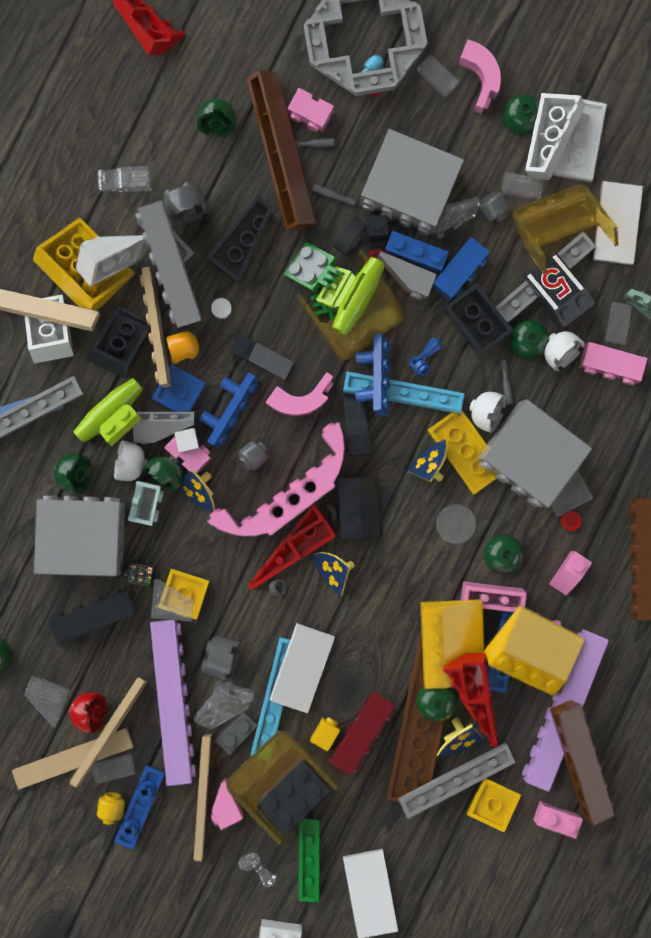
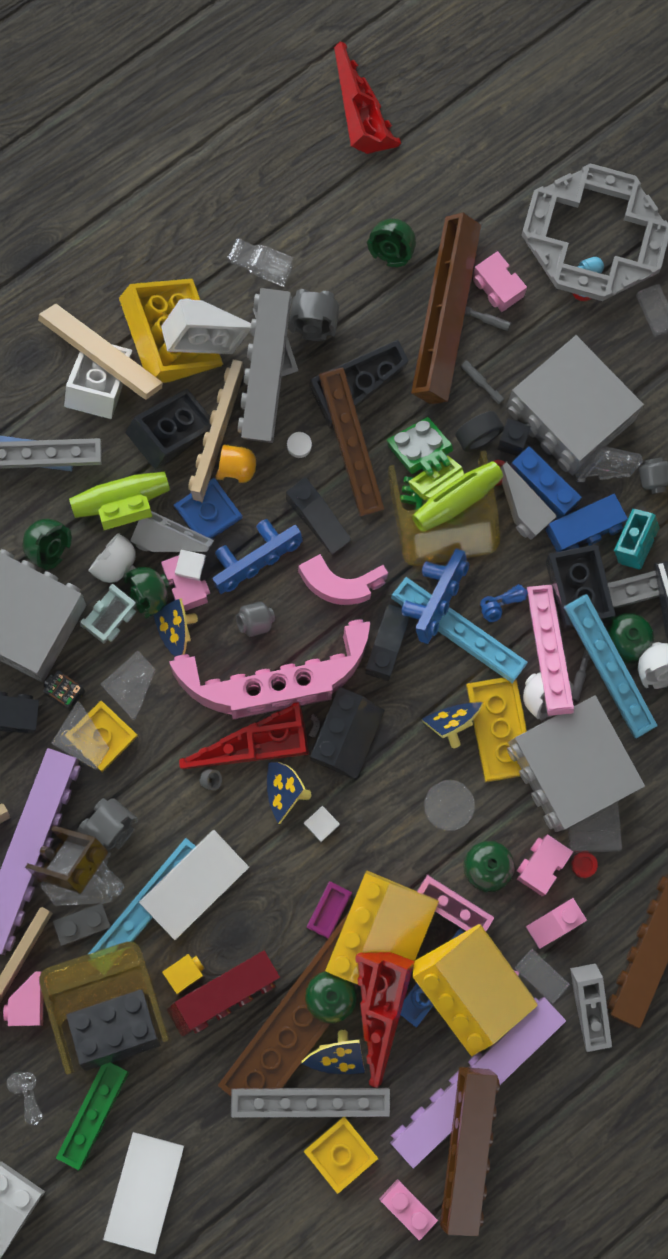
camera: 20 degrees right, 10 degrees down
none -> dark brown window [25,826,109,895]
none -> clear wing [101,651,155,721]
none -> white tile [304,806,340,842]
none -> magenta tile [306,881,352,939]
none -> reddish brown tile [319,367,384,516]
none -> clear tile [514,949,570,1004]
none -> bright pink brick [517,834,573,896]
none -> bright pink tile [527,585,574,716]
none -> medium azure tile [564,595,657,738]
none -> light grey slope [570,964,612,1052]
none -> teal brick [614,509,660,569]

